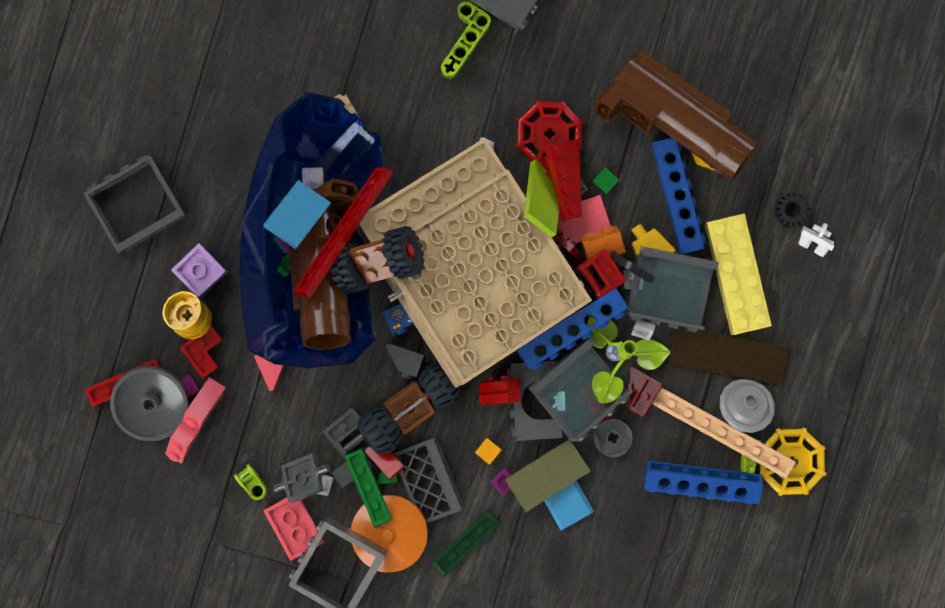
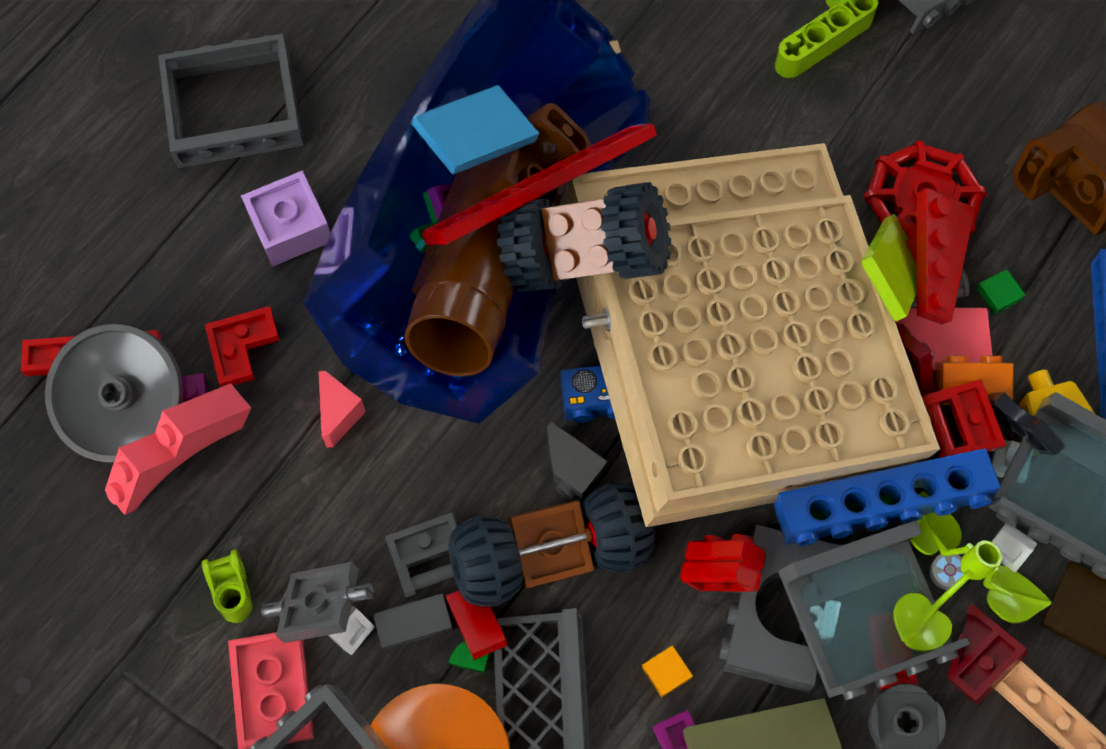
camera: 25 degrees right, 20 degrees down
yellow wheel [162,291,212,340] -> none
green tile [344,448,393,527] -> none

